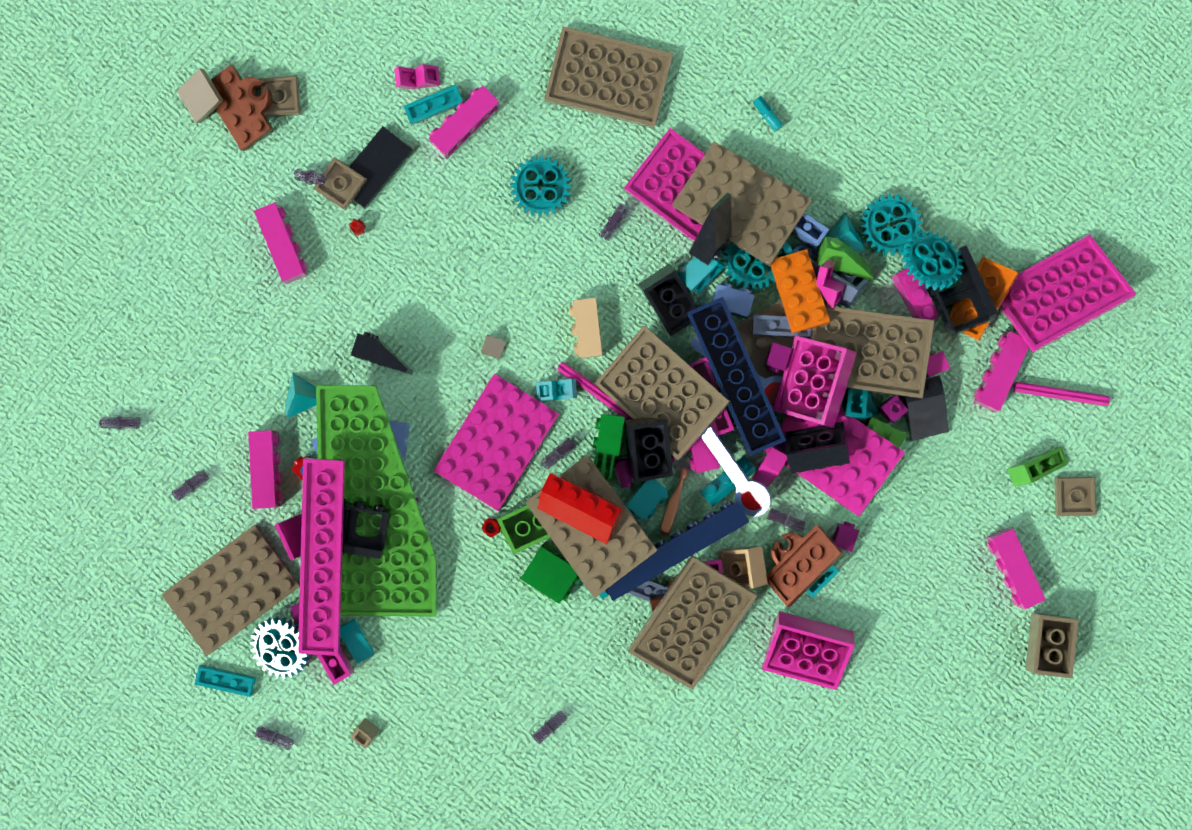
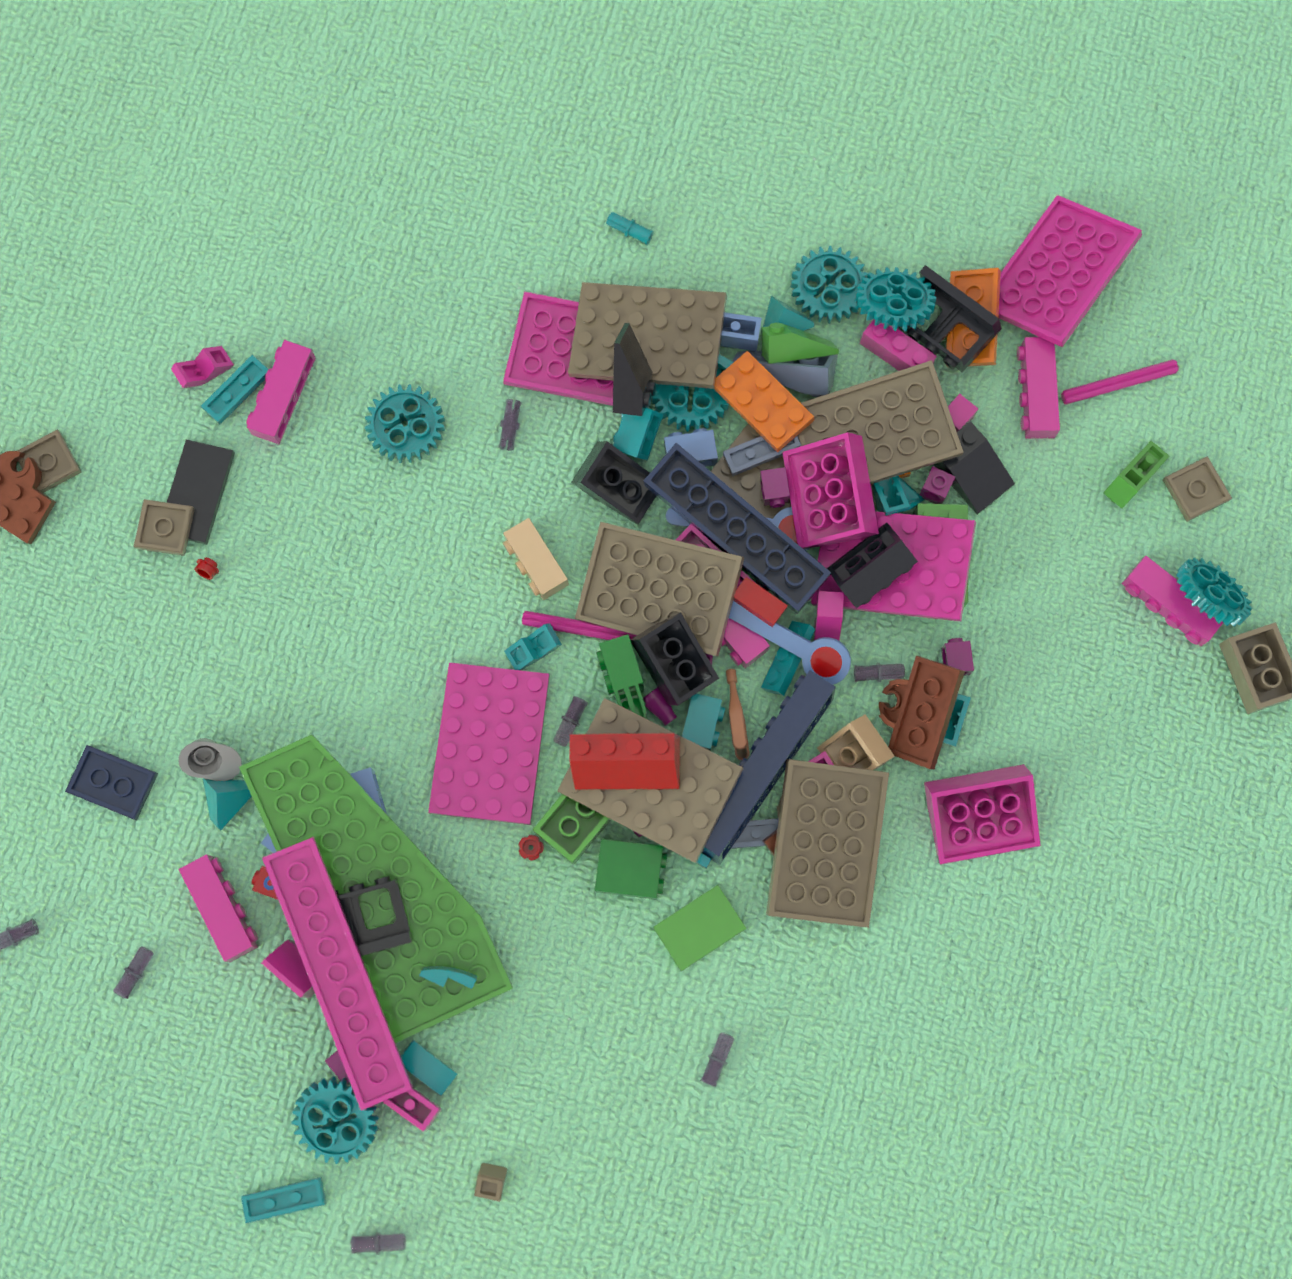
camera: 30 degrees left, 10 degrees down
dark tan plate [161,525,300,656] -> none
dark pink brick [254,202,308,284] -> none
axle [294,169,327,185] -> none
black slope [351,331,414,375] -> none
dark tan slope [481,335,506,359] -> none
dark tan plate [544,26,673,128] -> none
dark pink slope [816,260,845,308] -> none
none -> dark blue tile [65,745,158,821]
none -> light grey piece [178,738,242,781]
none -> teal slope [419,966,477,989]
none -> bright green tile [653,885,747,971]
none -> red tile [733,577,788,628]
none -> teal gear [1176,557,1253,627]

